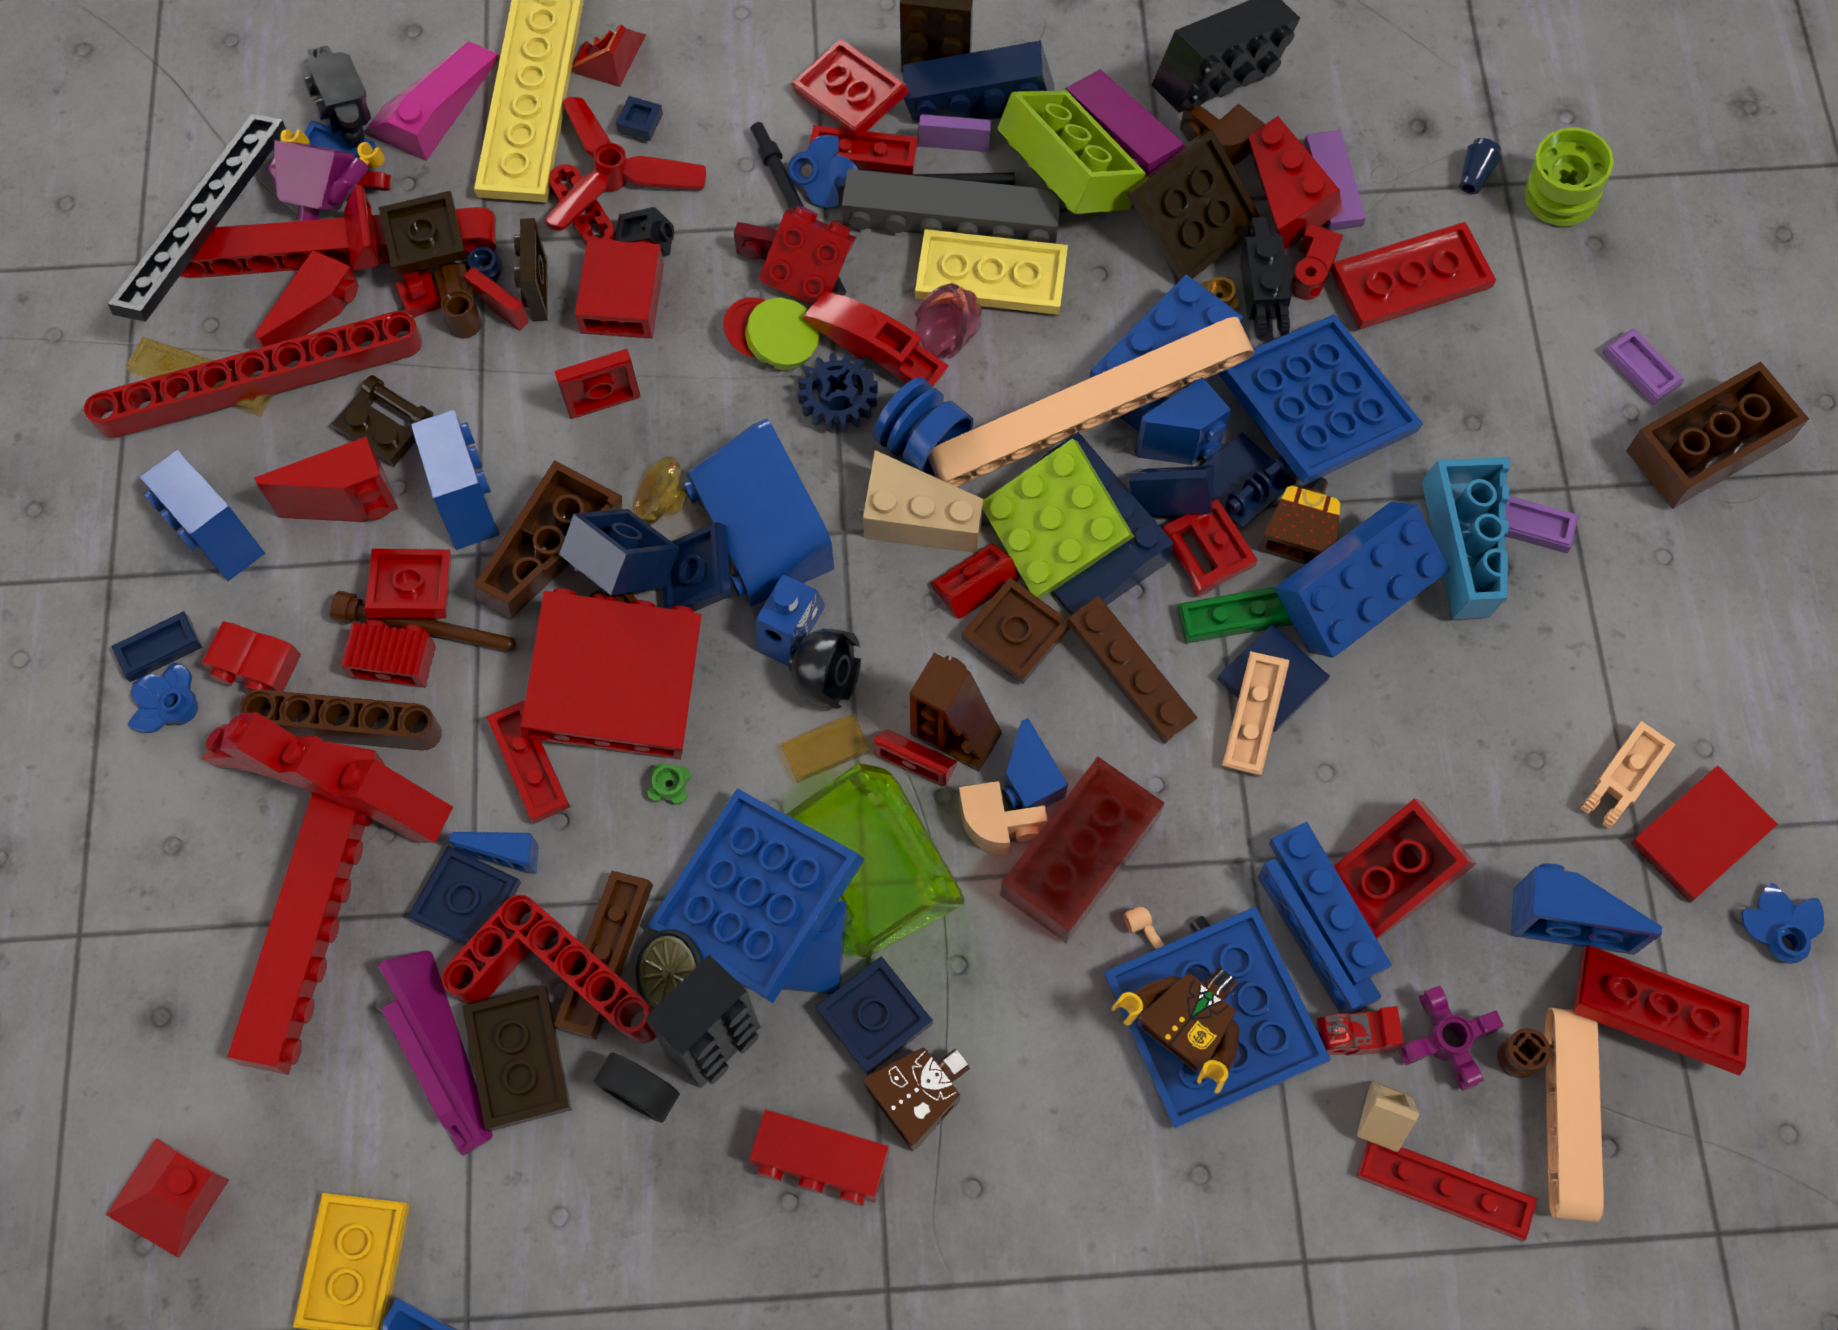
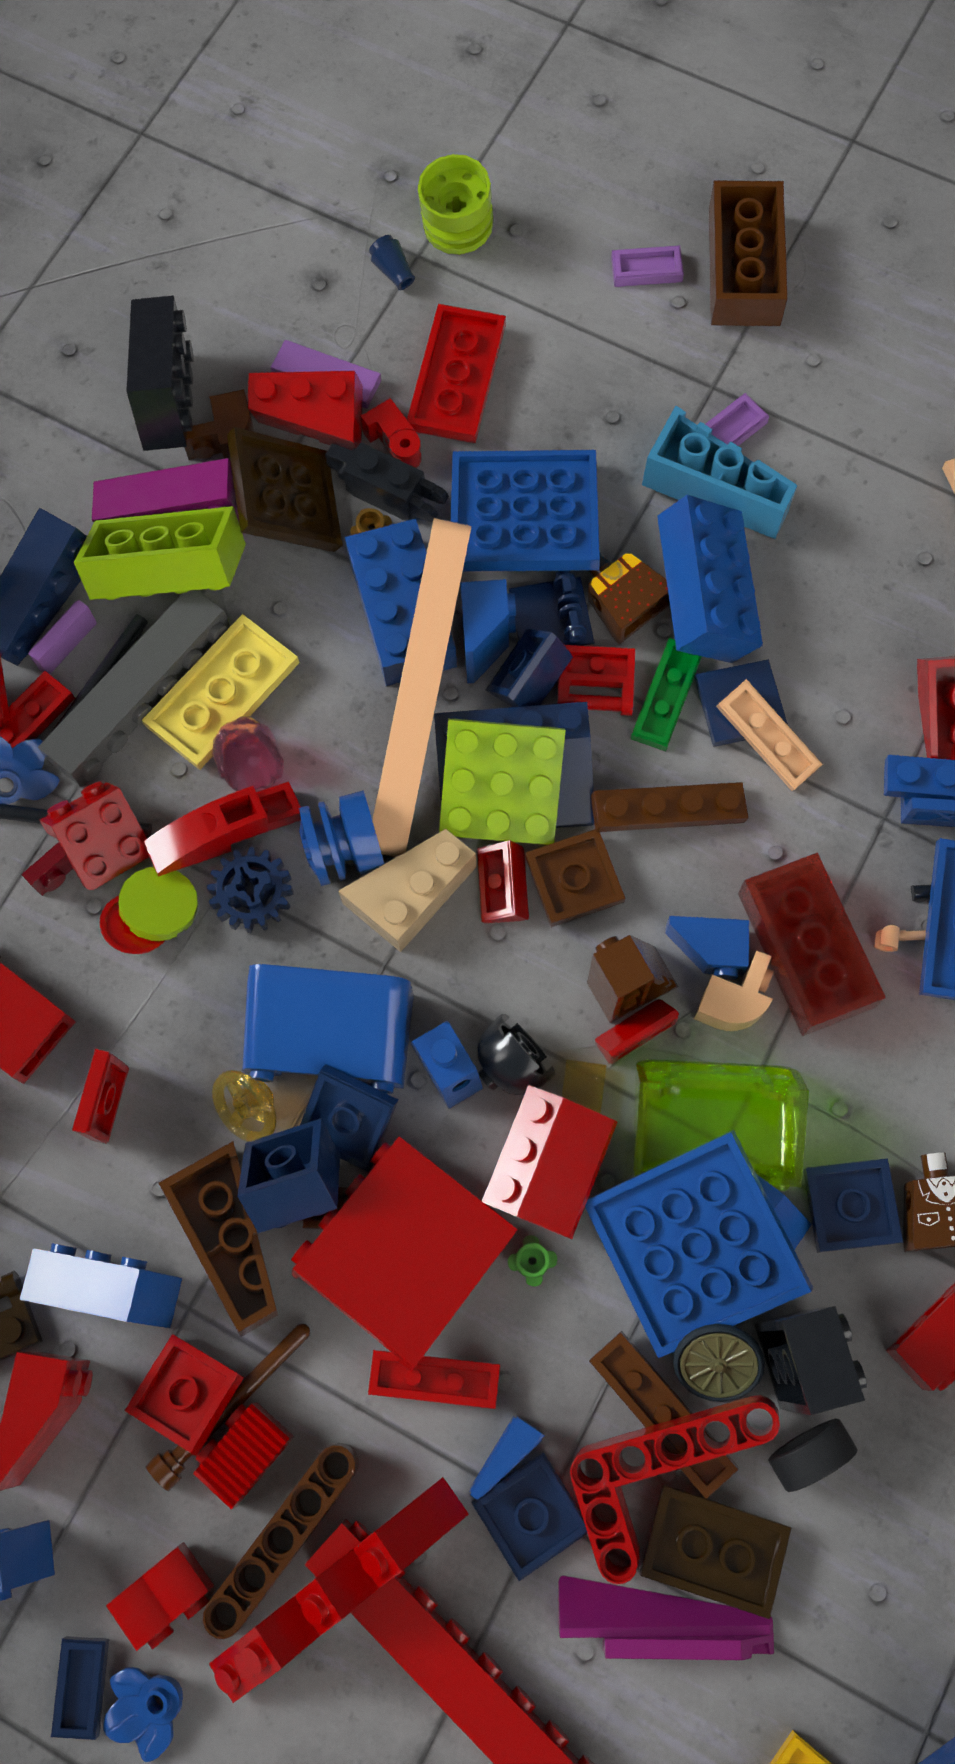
camera: 55 degrees left, 5 degrees up
none -> red slope [482,1085,618,1240]

